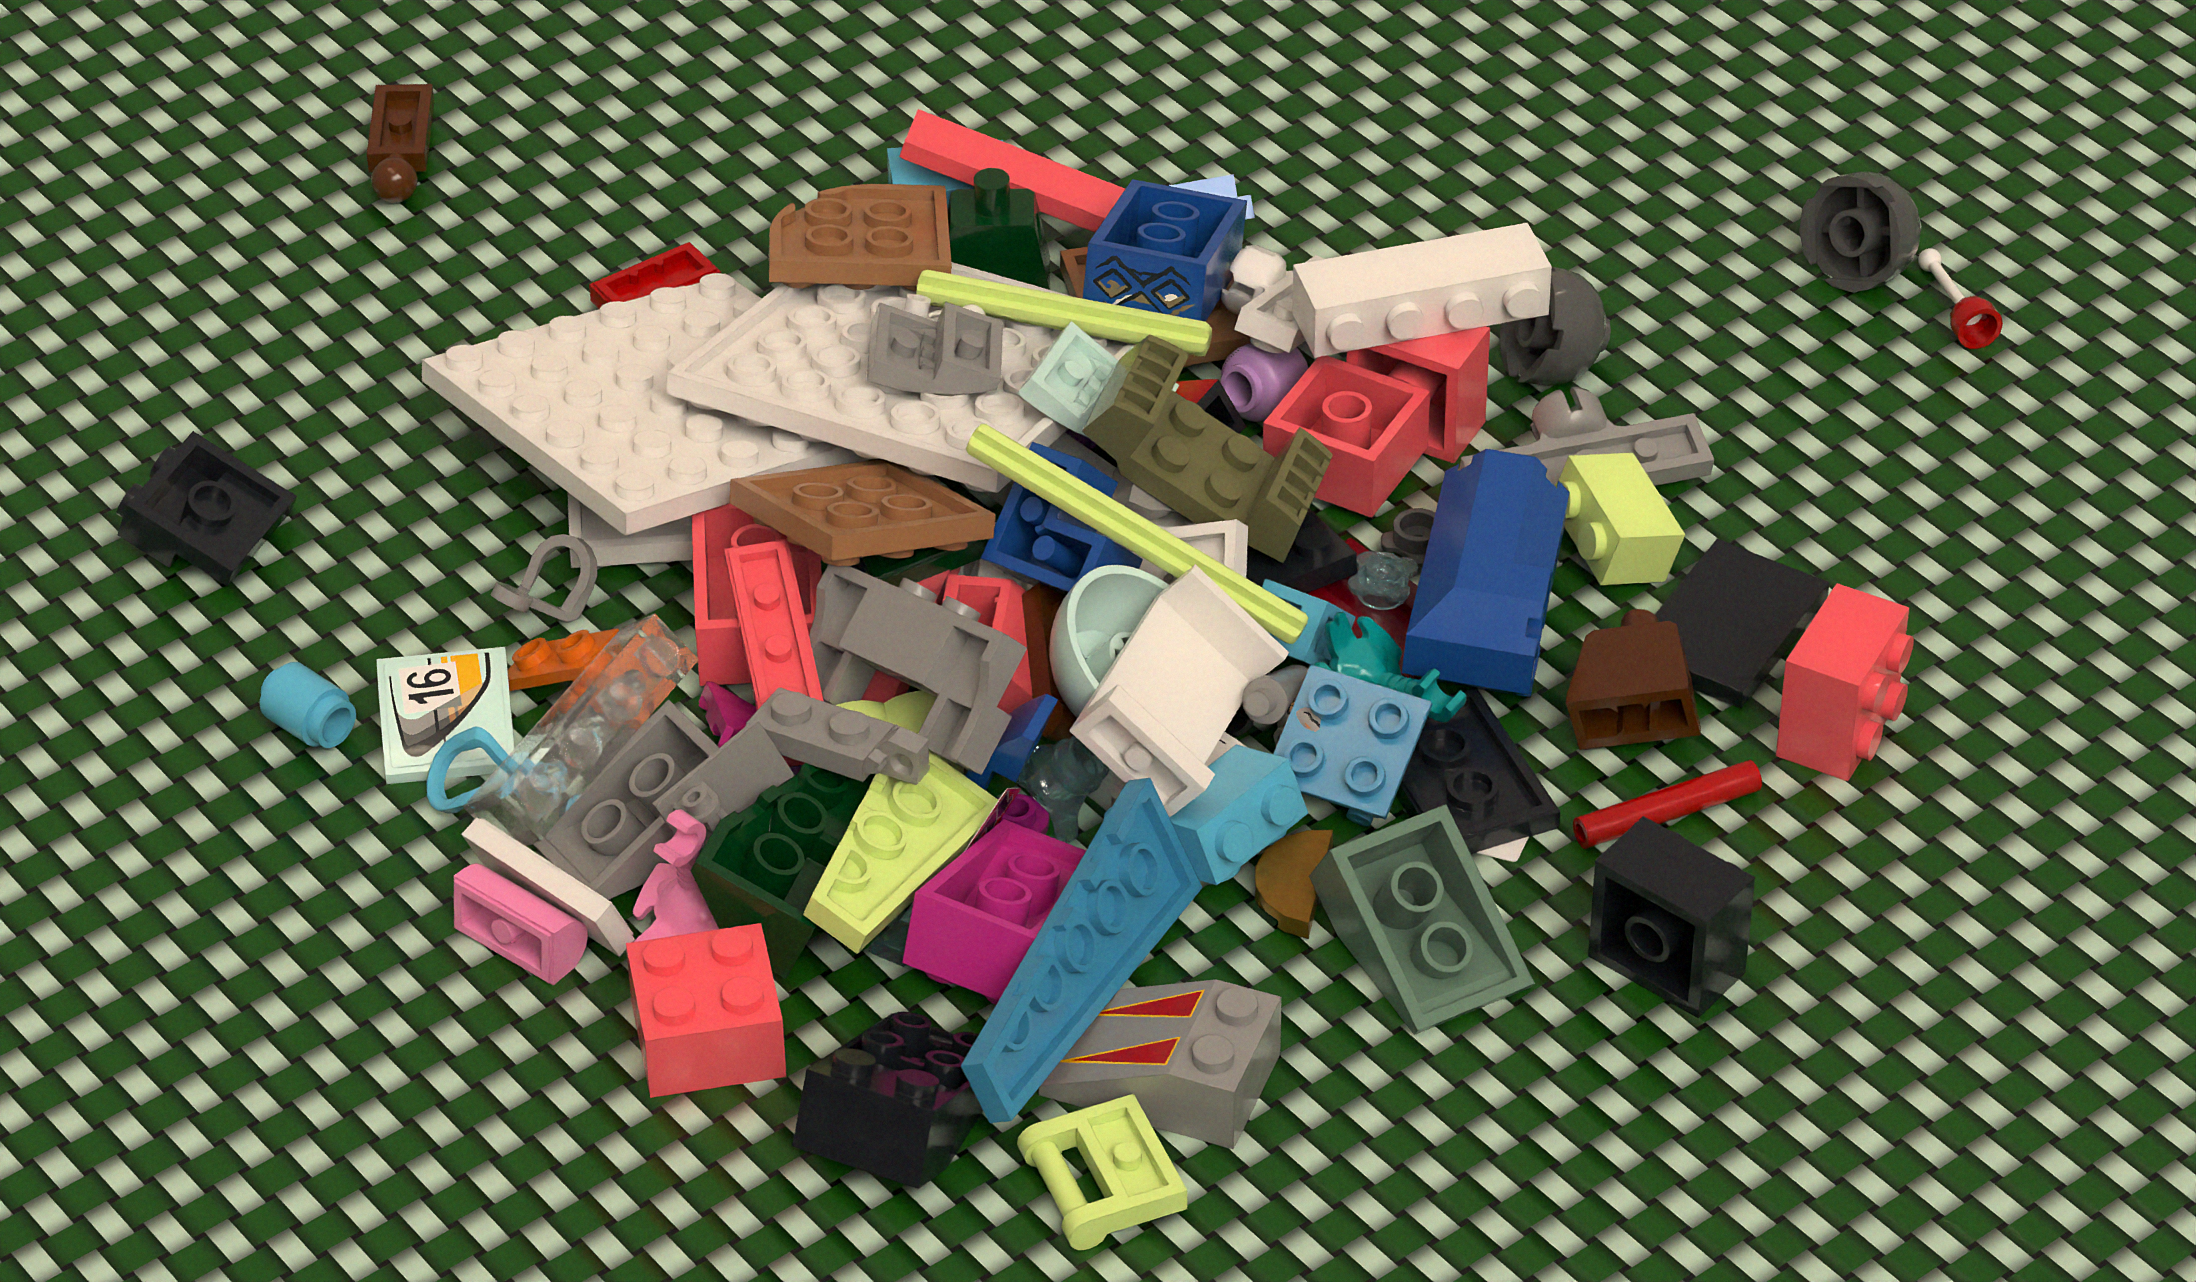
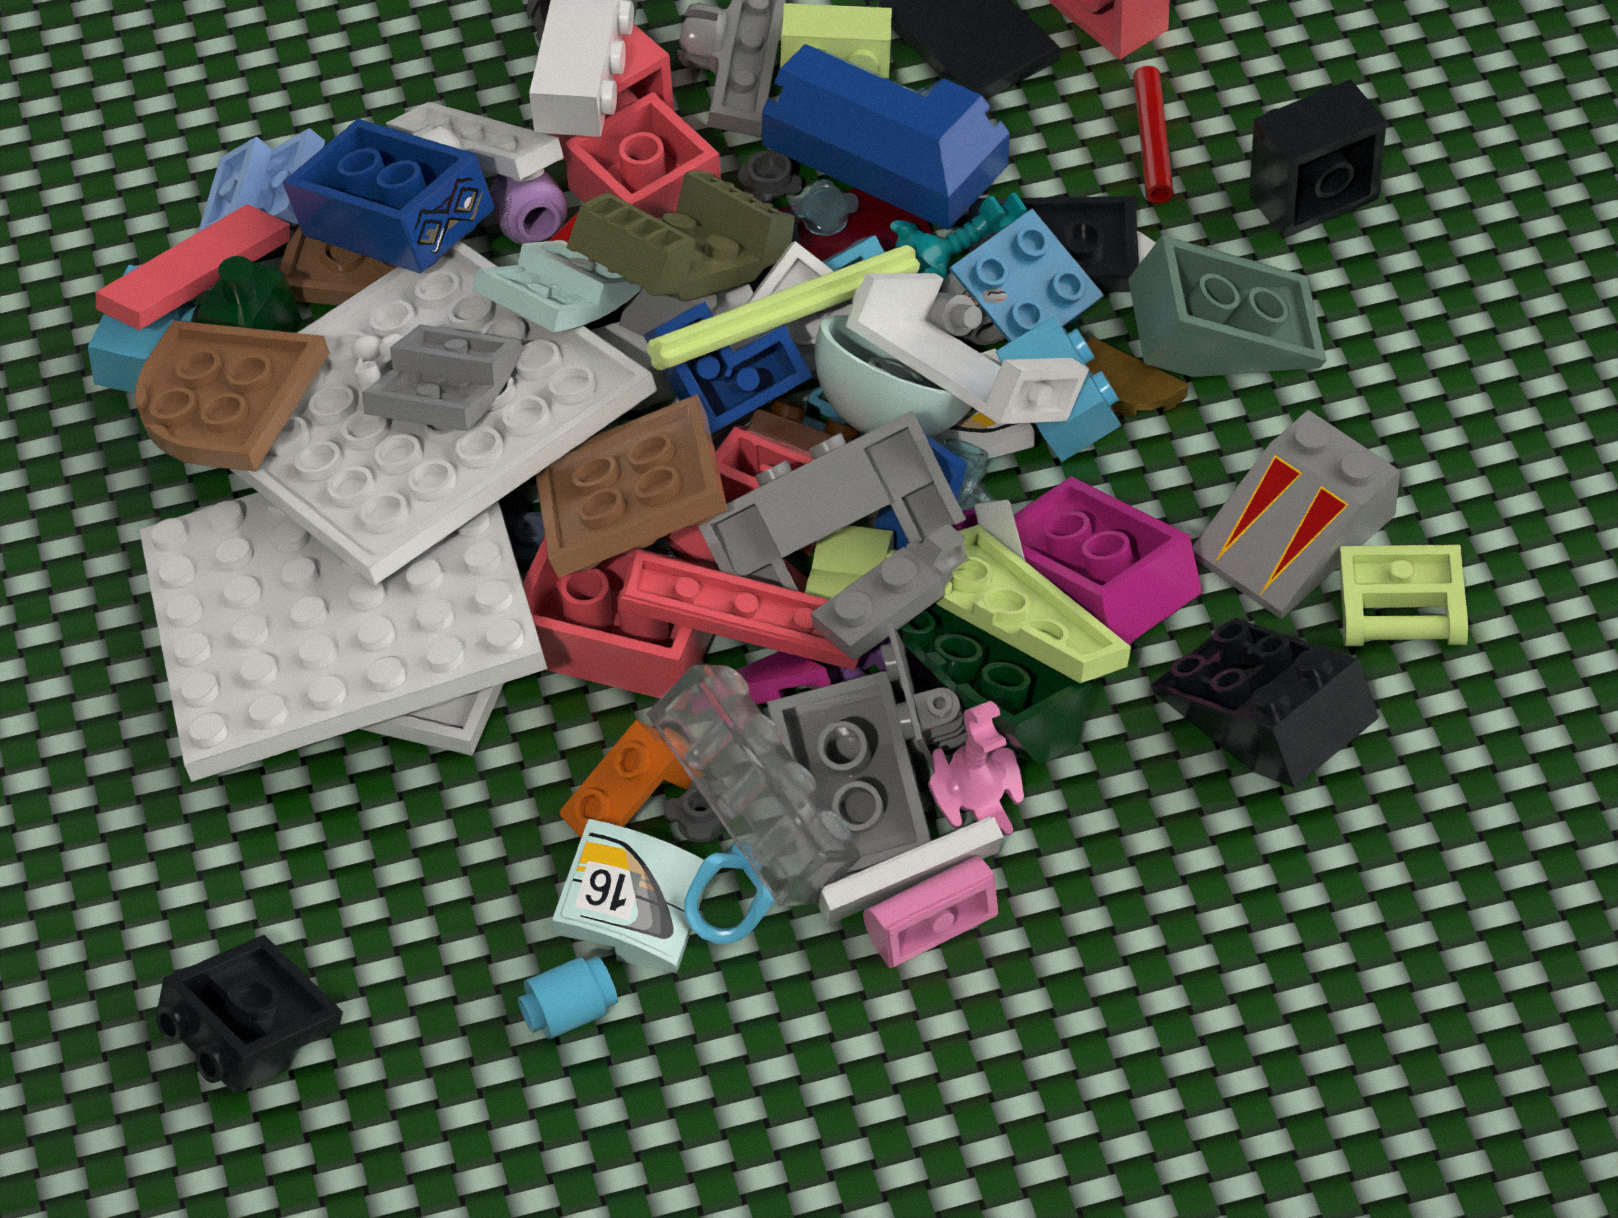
camera: 65 degrees left, 10 degrees up
light grey piece [490,534,597,622] -> none
red plate [589,242,721,309] -> none
coral brick [626,923,787,1098] -> none
yellowish green axle [916,269,1212,357] -> none
dark azure wing [961,778,1203,1123] -> none
reddish brown torso [1566,609,1701,750] -> none

